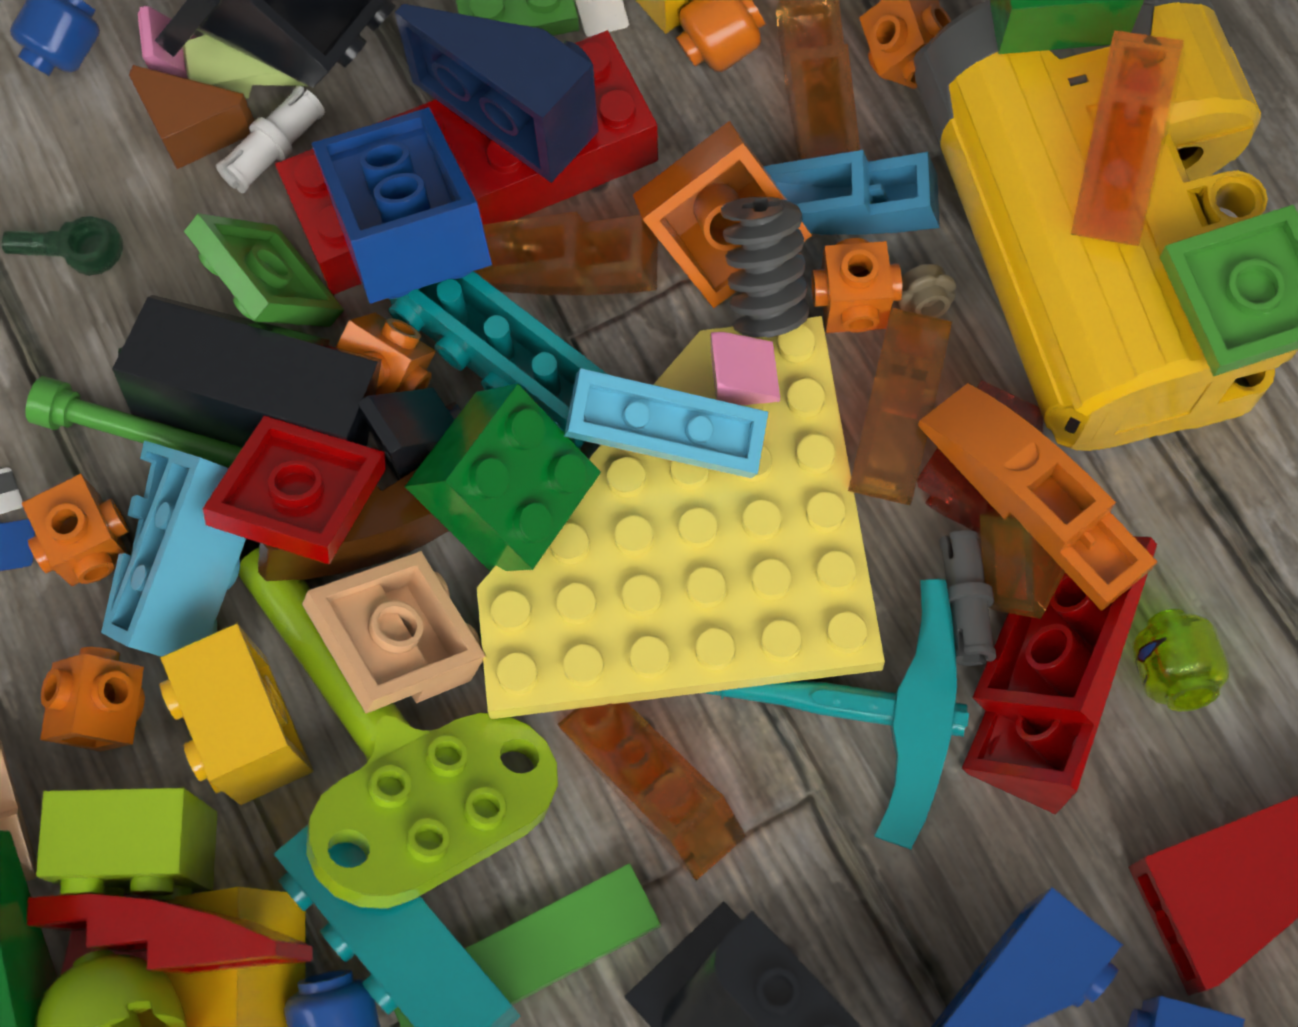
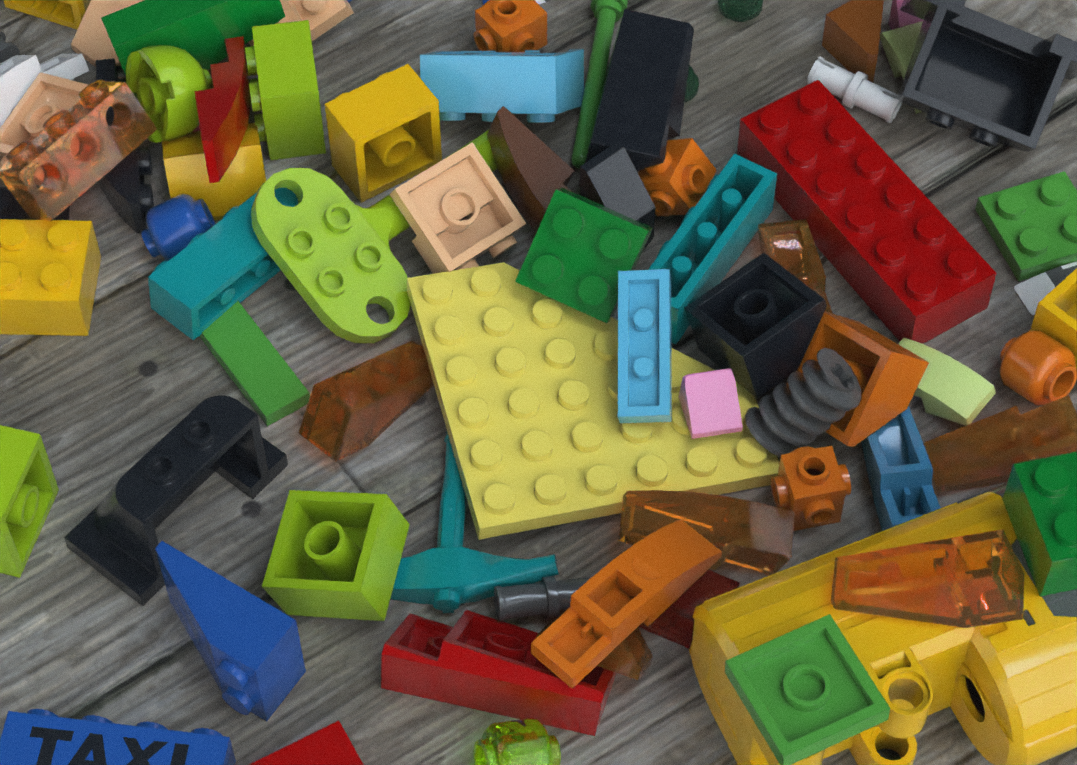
camera: 80 degrees right, 15 degrees down
orange brick [40,647,145,752] -> none
bright green plate [184,213,344,327] -> none
red plate [203,415,386,565] -> none
blue slope [311,107,492,304] -> none
dark blue slope [395,3,598,182] -> none
dark tan plate [898,264,957,320] -> none
none -> lime brick [262,490,410,621]
none -> black slope [684,253,827,399]
none -> yellowish green slope [898,337,996,426]

